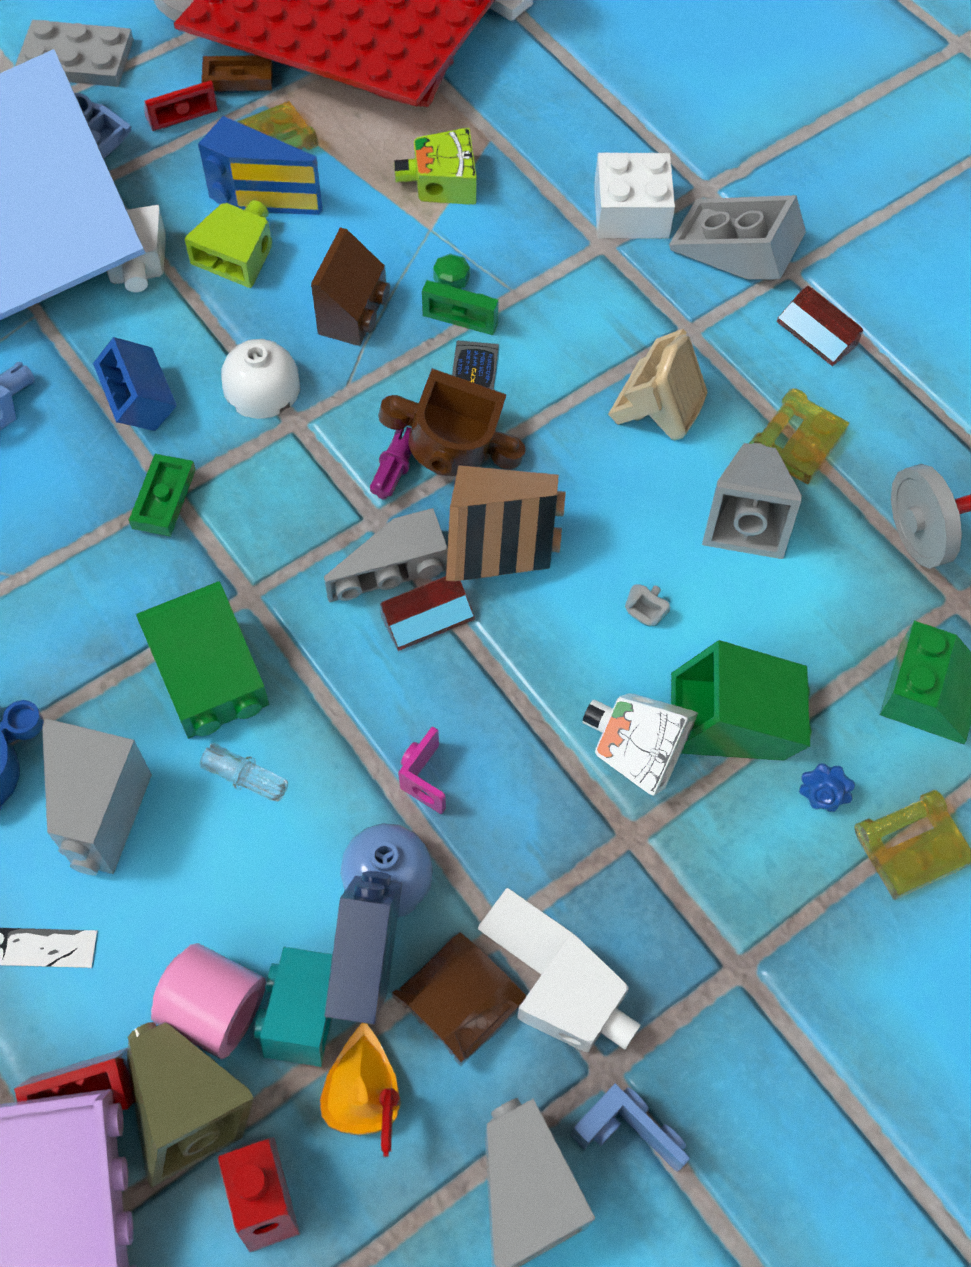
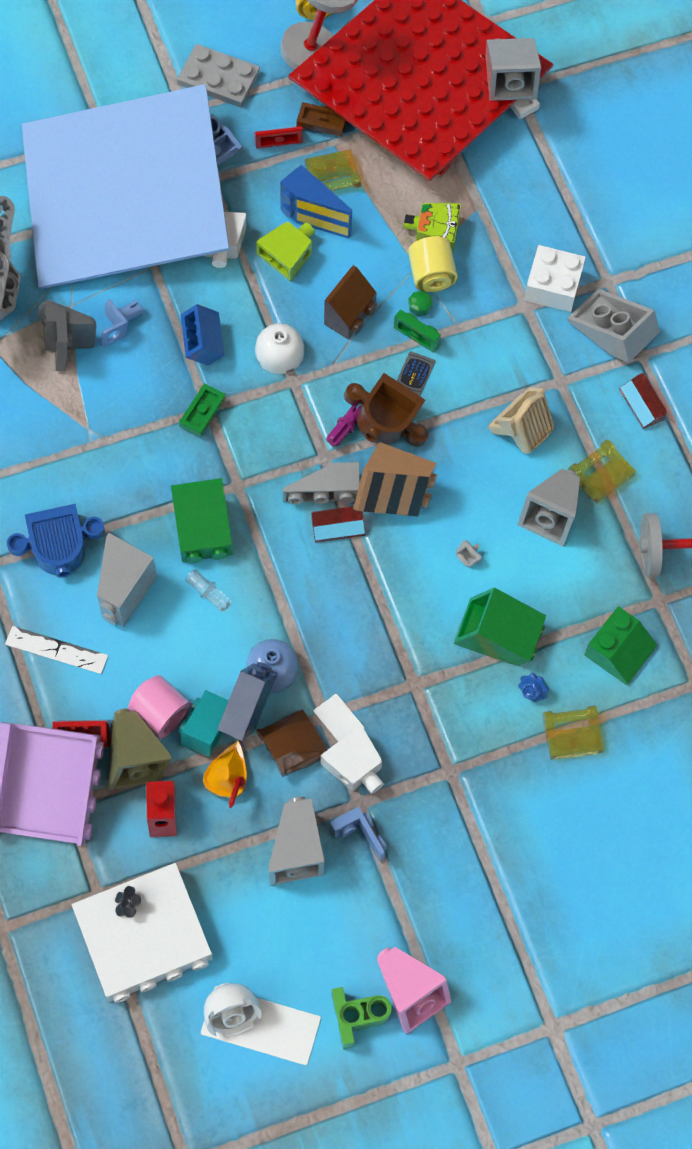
camera: 15 degrees right, 5 degrees up
dark pink bracket [398,726,446,814] -> none
white torso [582,693,698,796] -> none
none -> light yellow piece [408,236,458,292]

